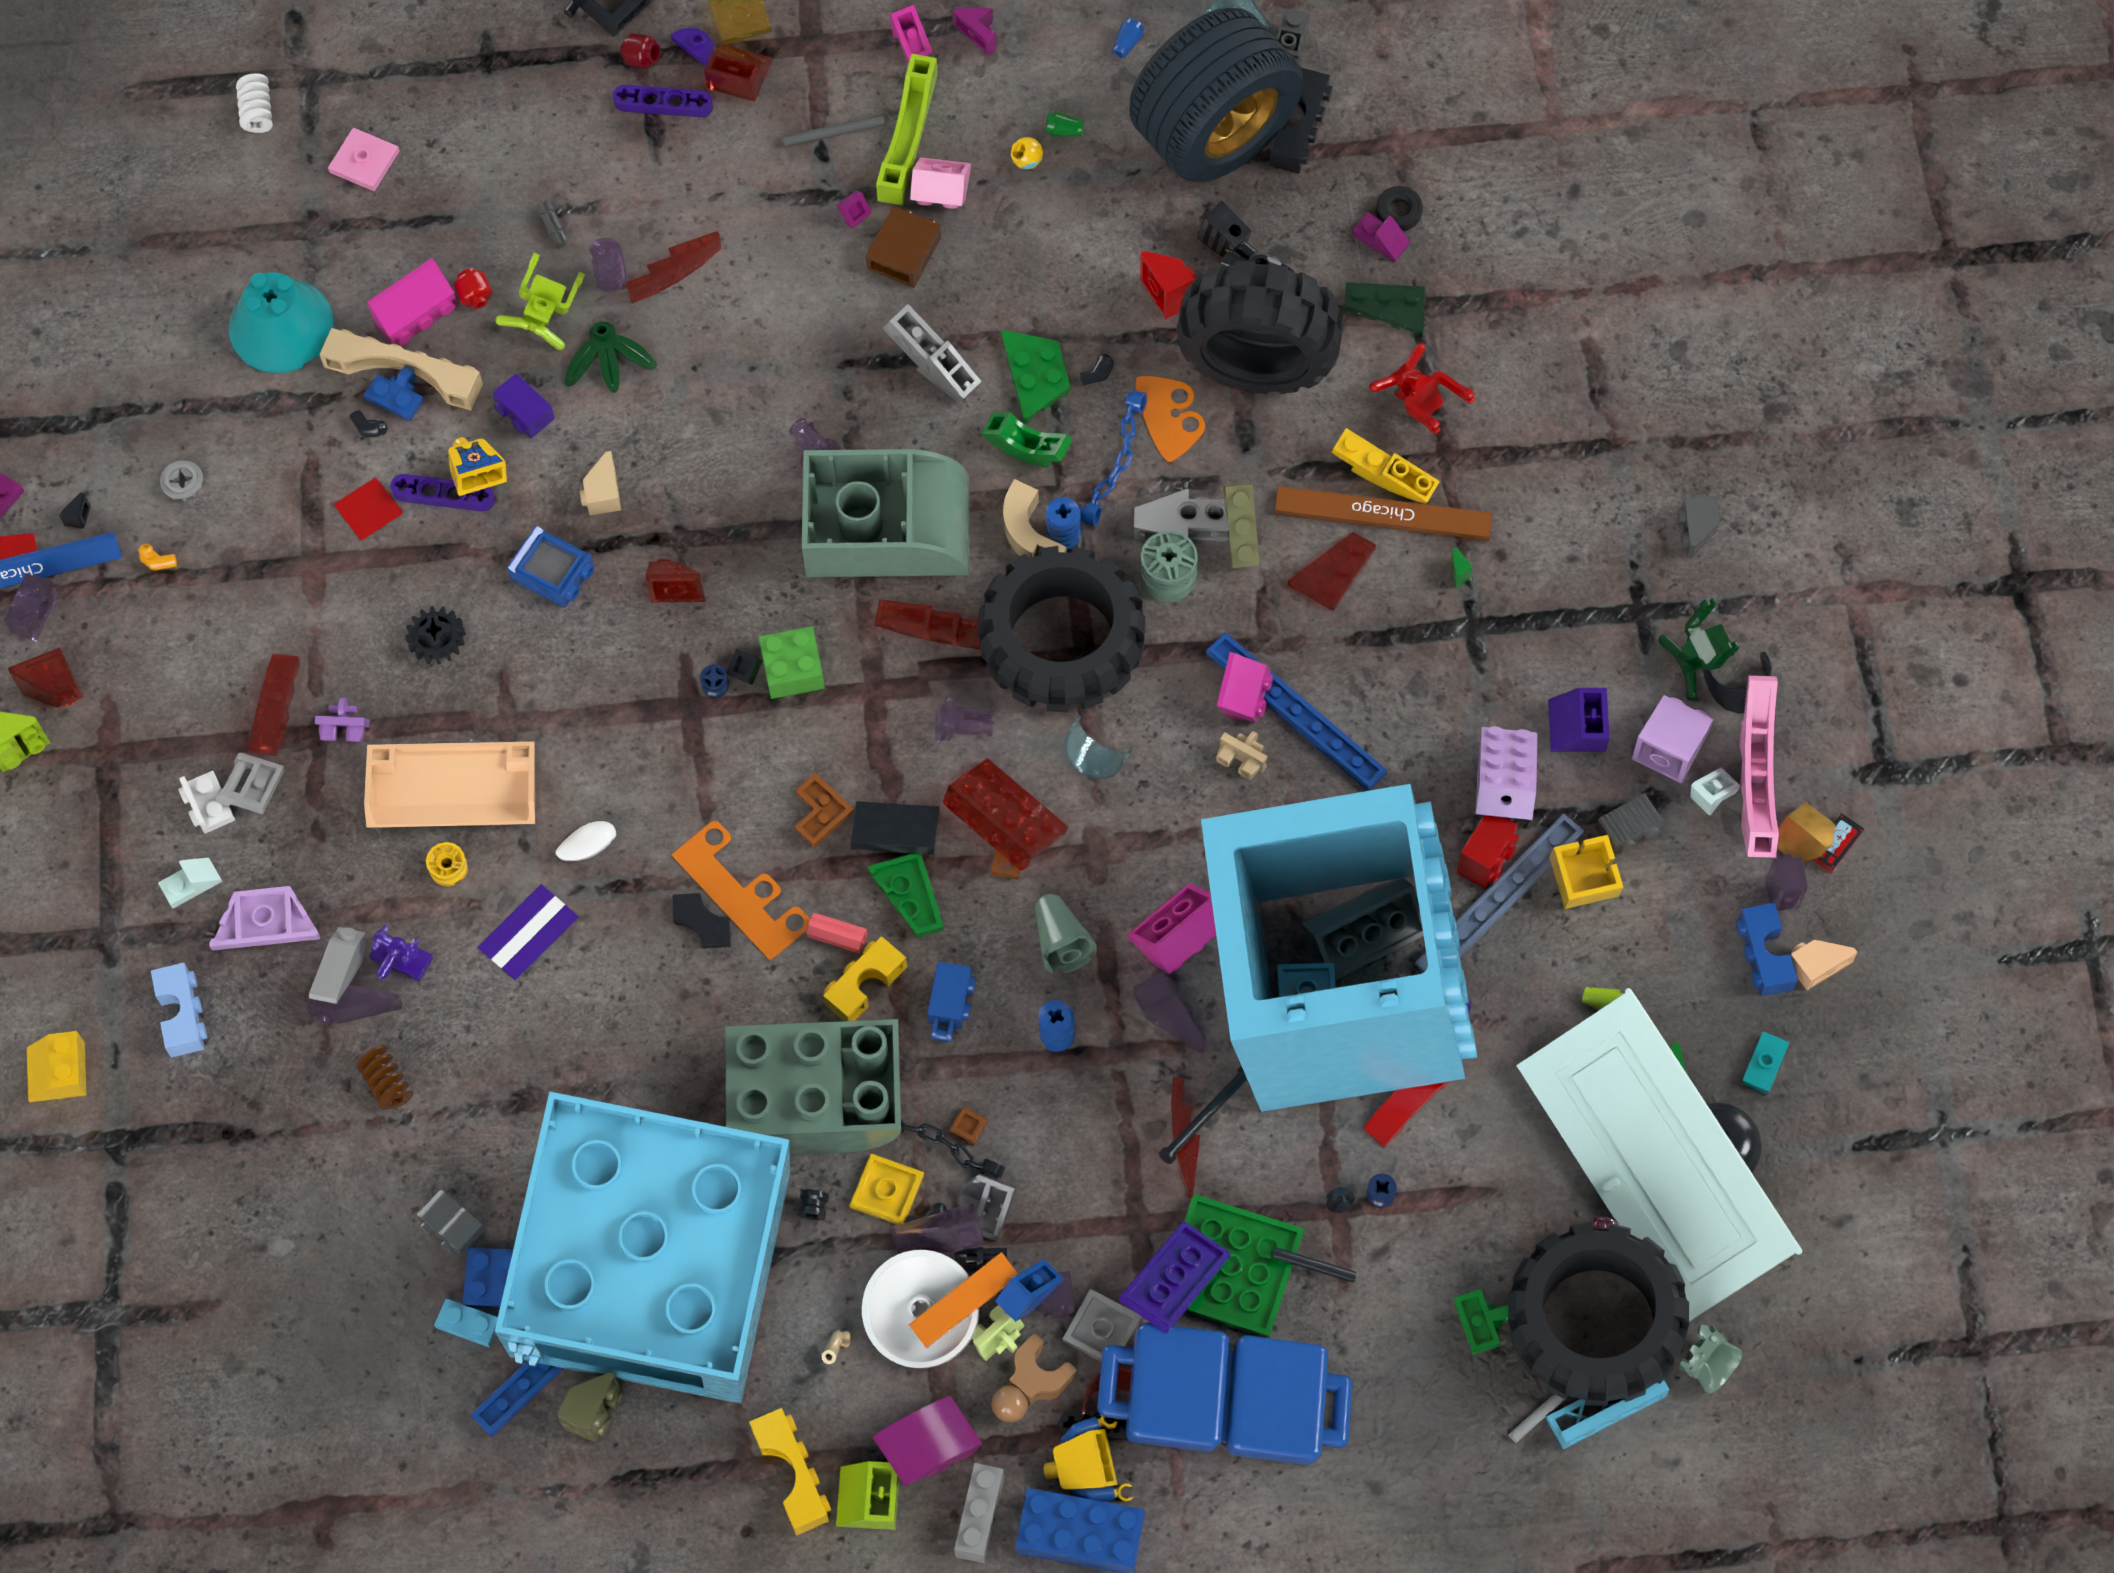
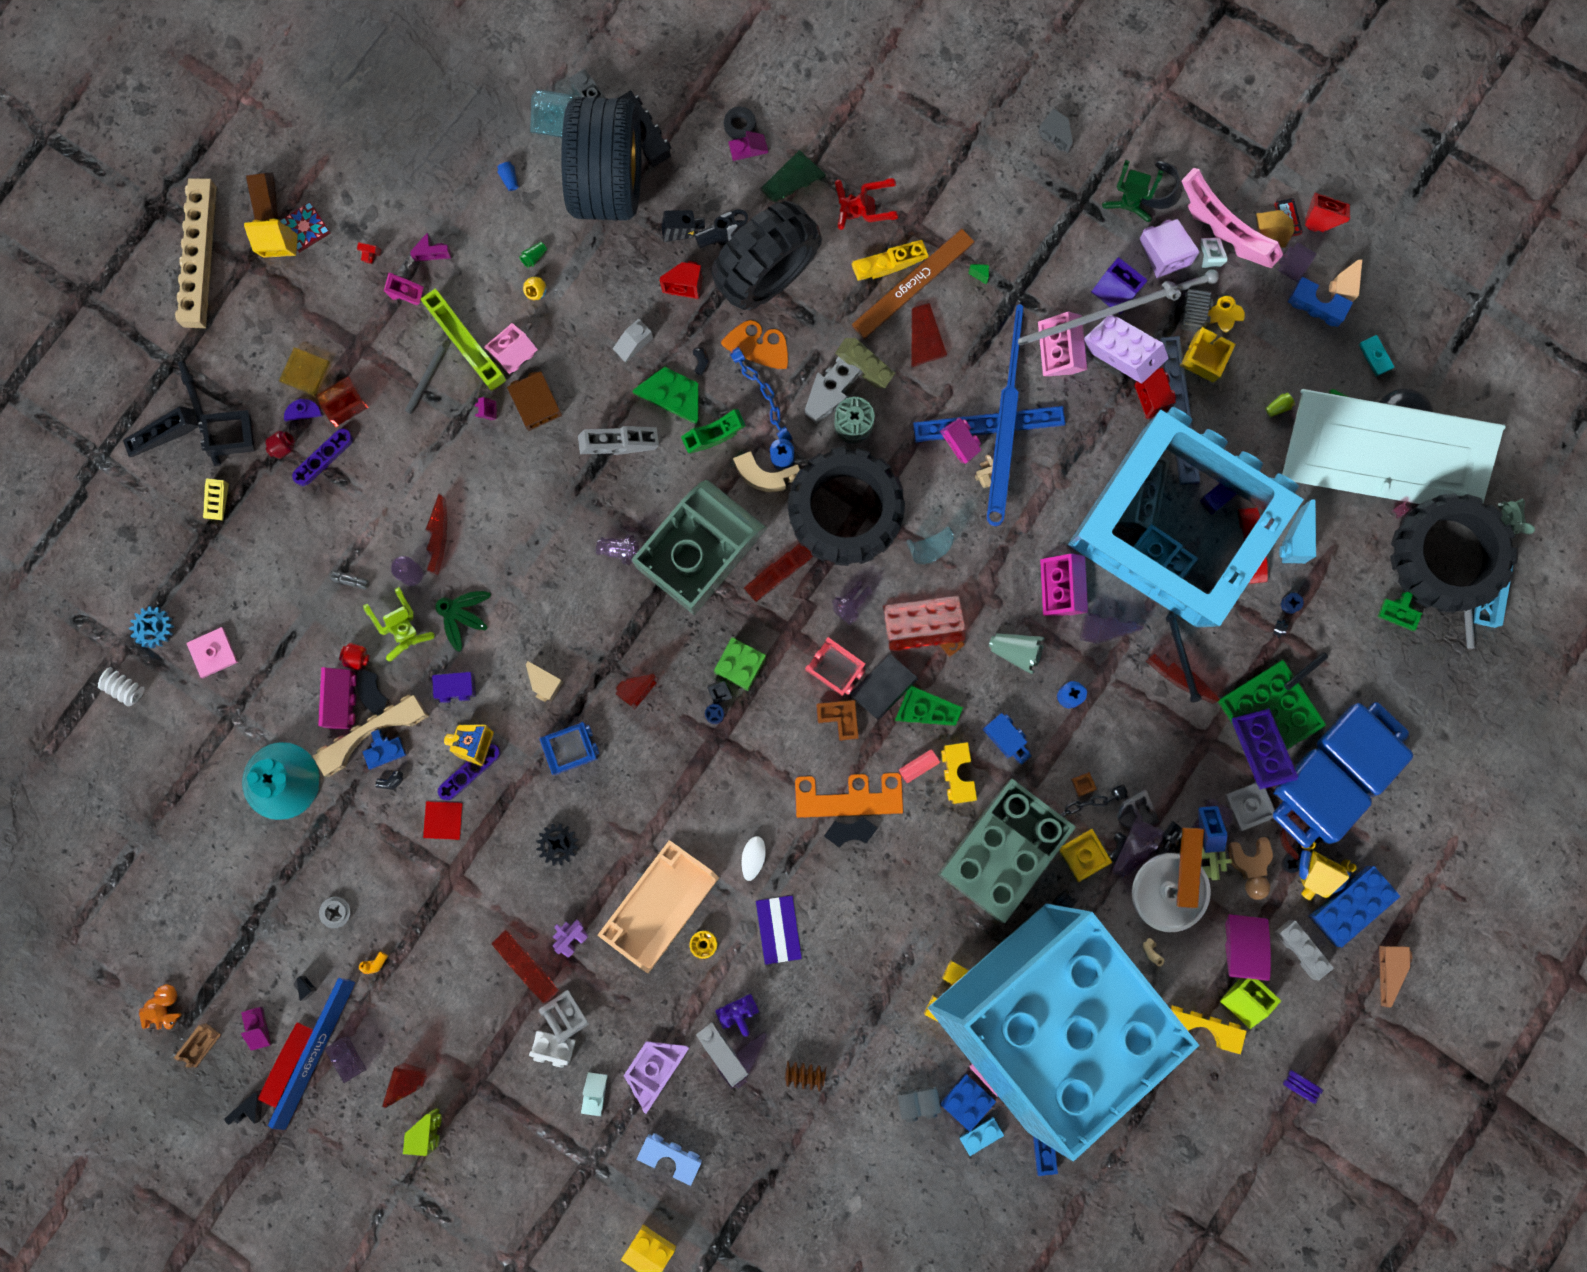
camera: 50 degrees left, 15 degrees up
none -> dark azure gear [129,606,174,649]
none -> light yellow slope [203,479,229,520]
none -> black tile [356,669,389,716]
none -> light grey slope [613,319,653,363]
none -> window [805,637,866,697]
none -> blue piece [987,304,1023,526]
none -> light grey bar [1018,269,1219,345]
none -> bright pink slope [1038,312,1087,377]
none -> yellow plate [1208,296,1245,333]
none -> medium azure slope [1279,499,1316,564]
none -> red slope [1305,193,1350,232]

